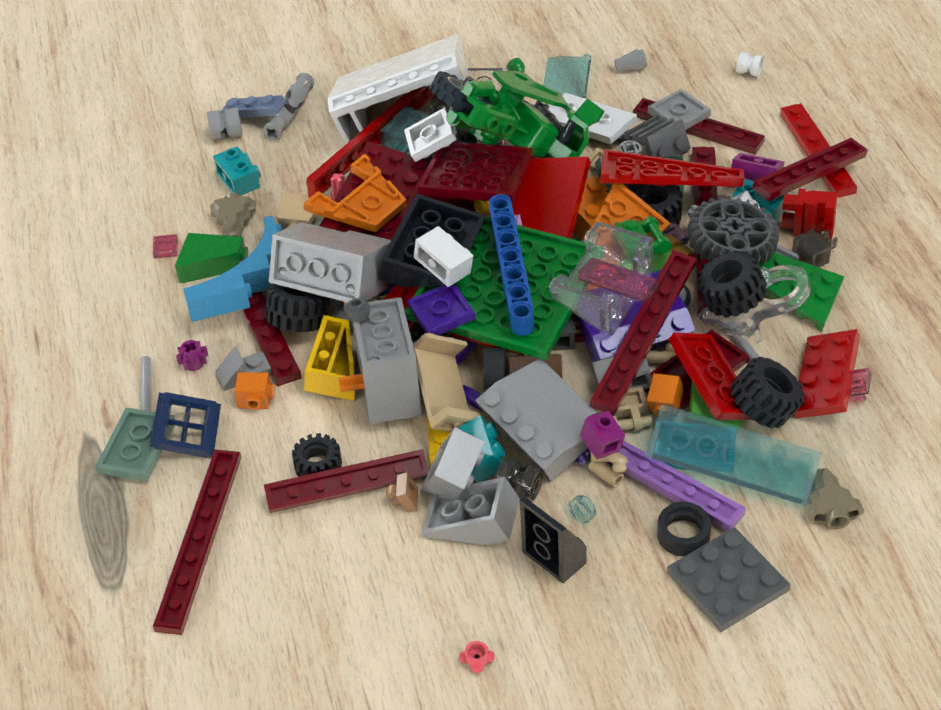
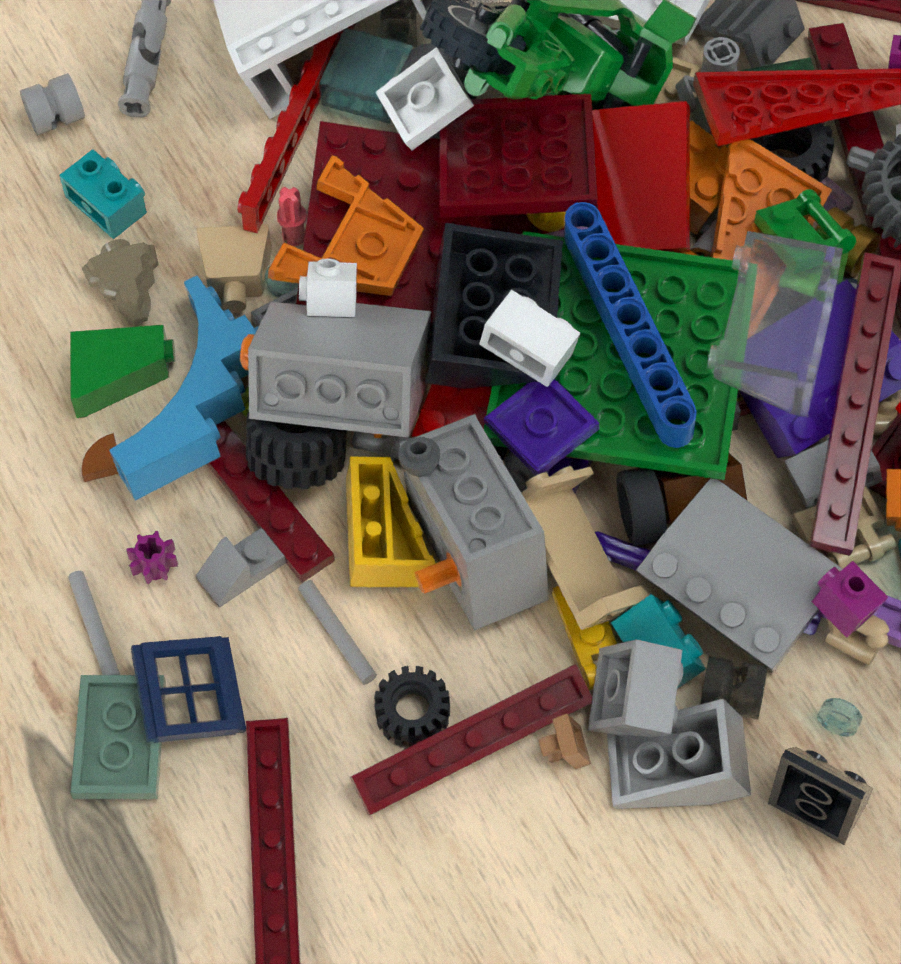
camera: 15 degrees left, 15 degrees up
clear pink tile [153,234,178,258] -> none
sand blue plate [220,95,286,118] -> none
orange brick [234,372,275,409] -> none
clear pink plate [578,257,658,303] -> none
none -> dark orange tile [82,433,118,482]
none -> light grey bar [298,580,377,684]
none -> white brick [299,259,357,317]

